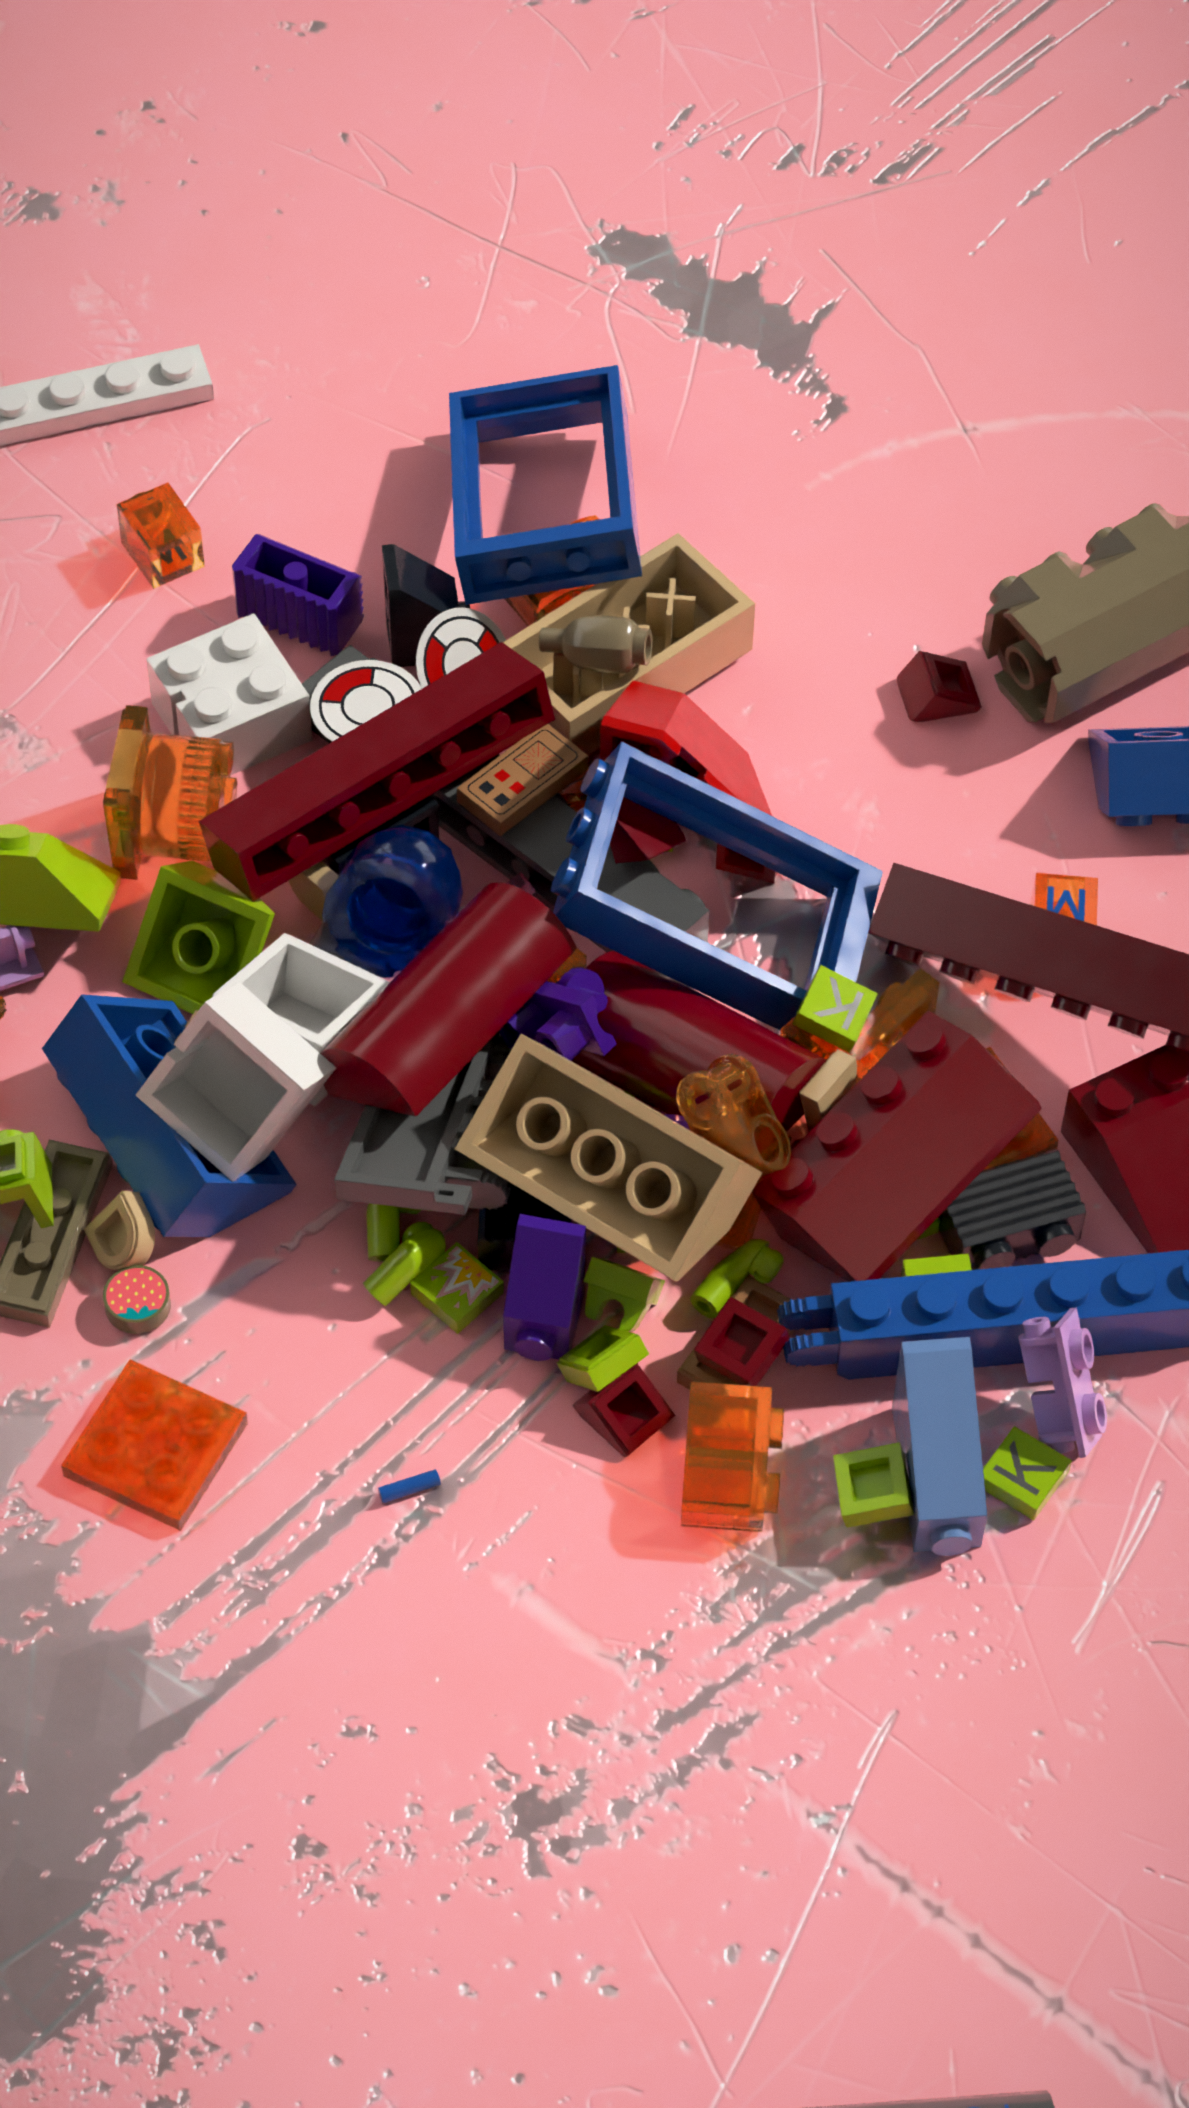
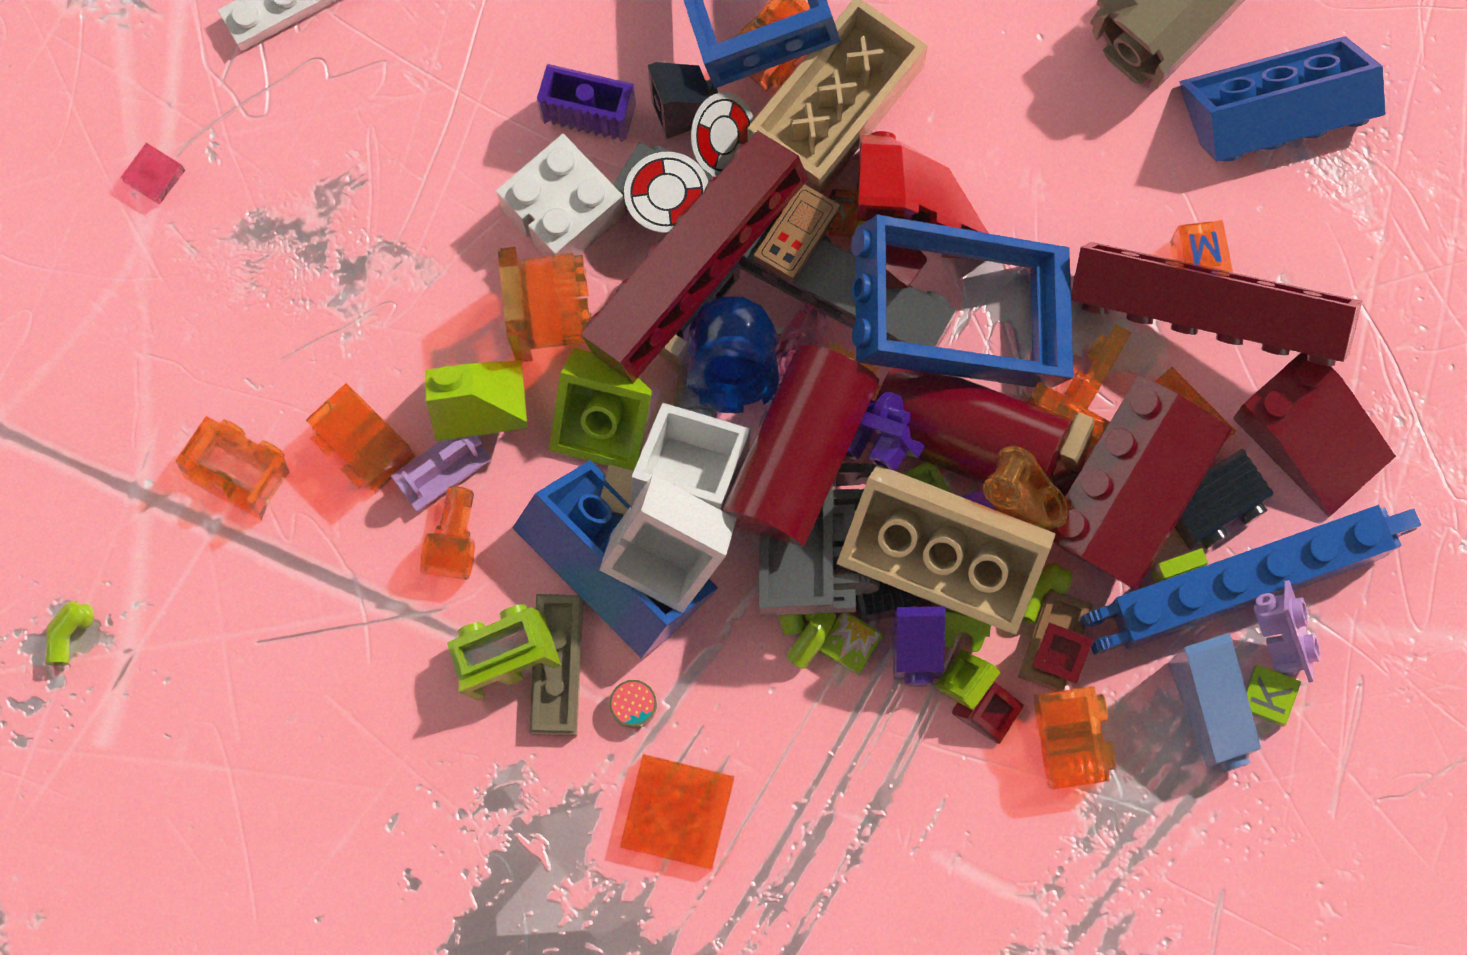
camera: 10 degrees left, 20 degrees up
tan tile [84,1190,155,1270] -> none
clear orange brick [116,482,205,589] -> none
blue piece [378,1469,441,1504] -> none
dark tan plant [539,615,653,674] -> none
lime tile [792,965,878,1053] -> none
lime tile [833,1442,914,1528] -> none
dark red slope [897,651,982,722] -> none

